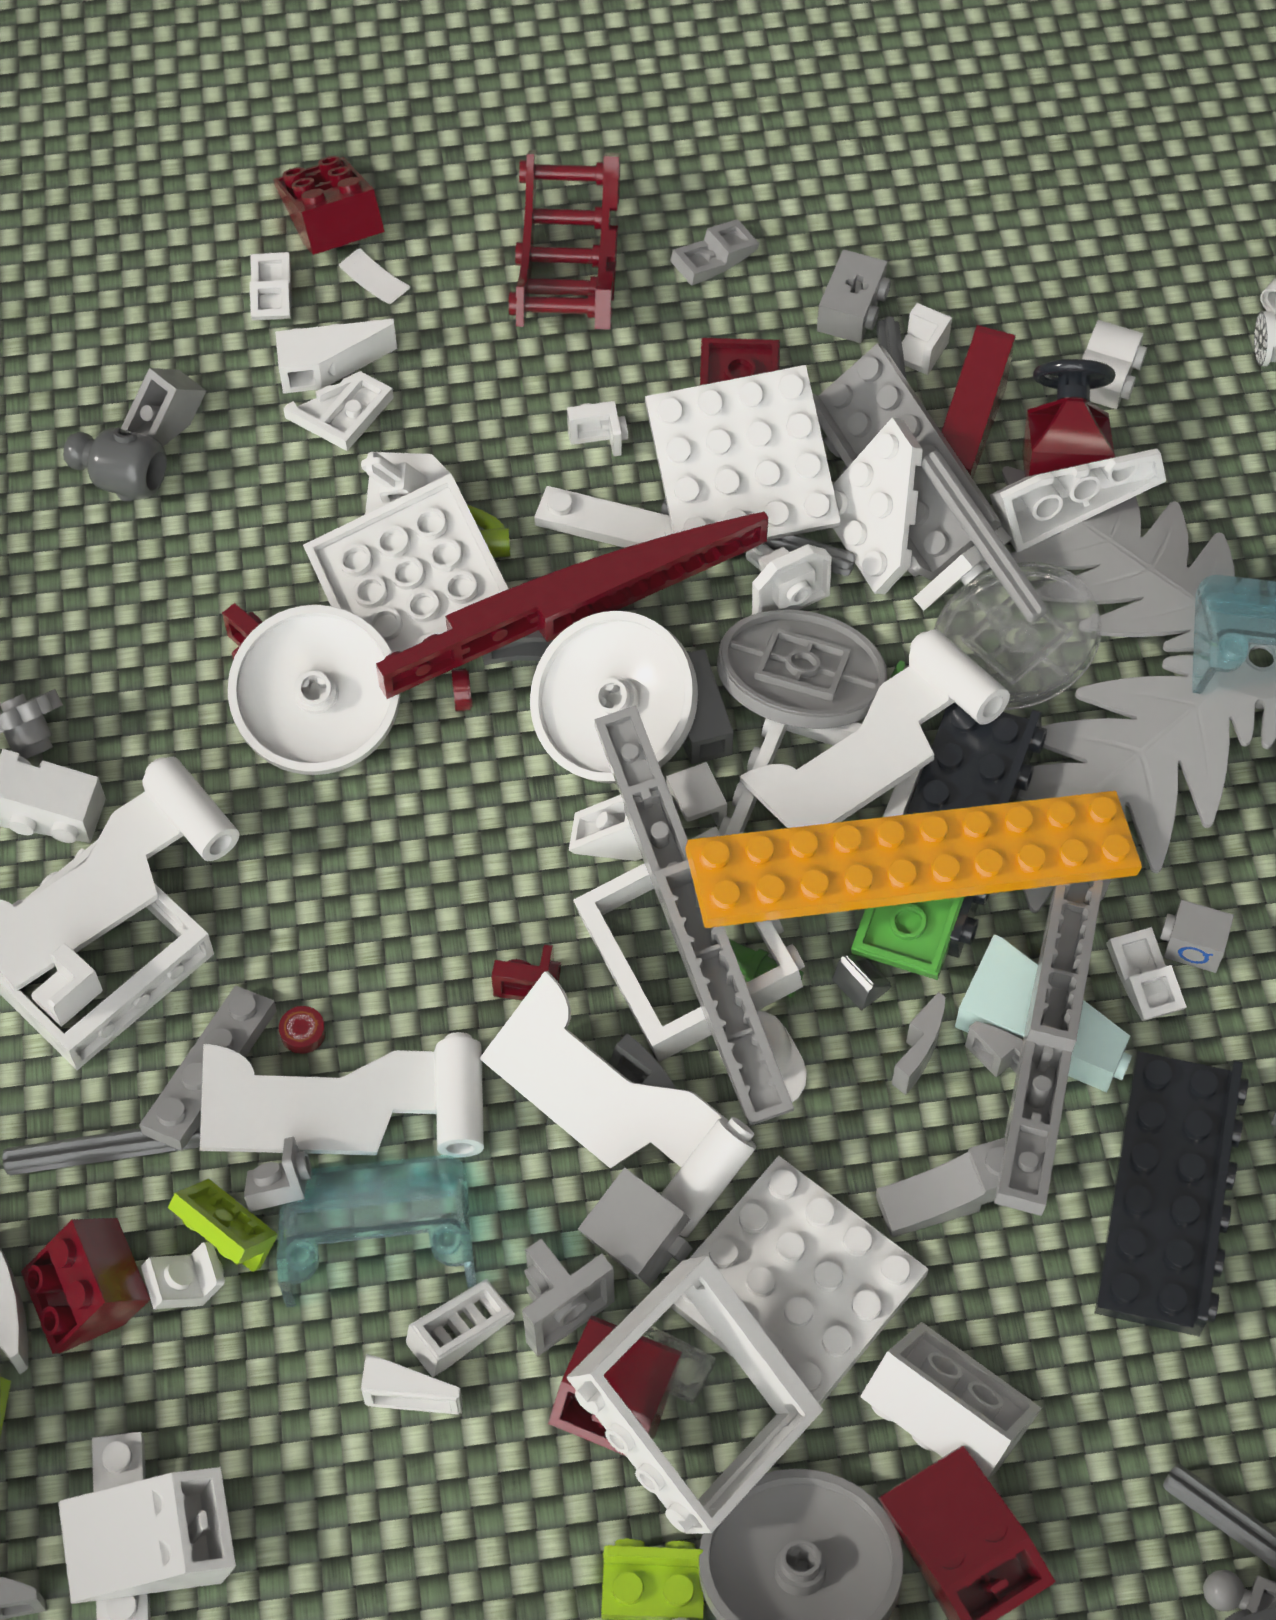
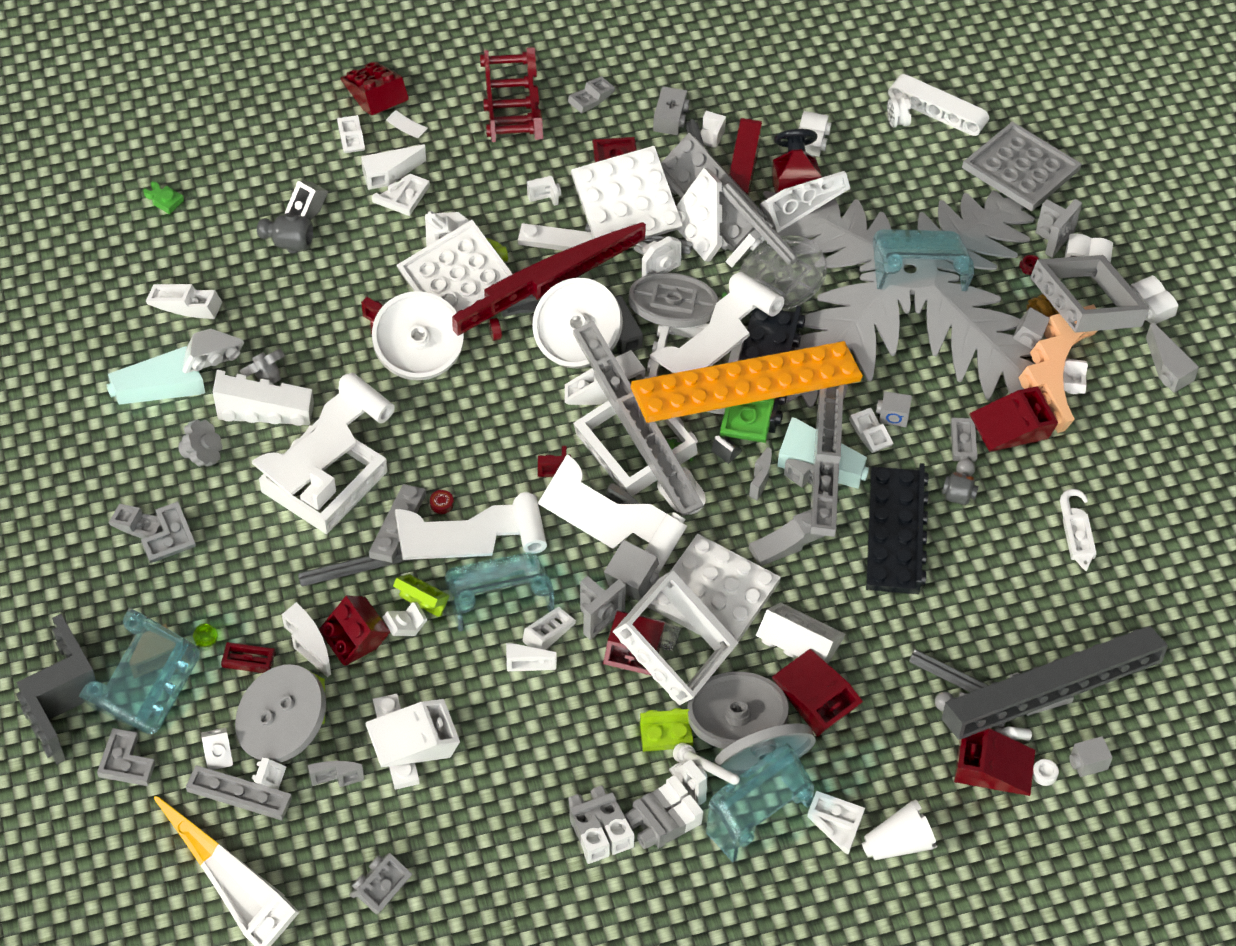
camera: 10 degrees left, 5 degrees down
light grey bracket [244,1137,312,1212] -> none

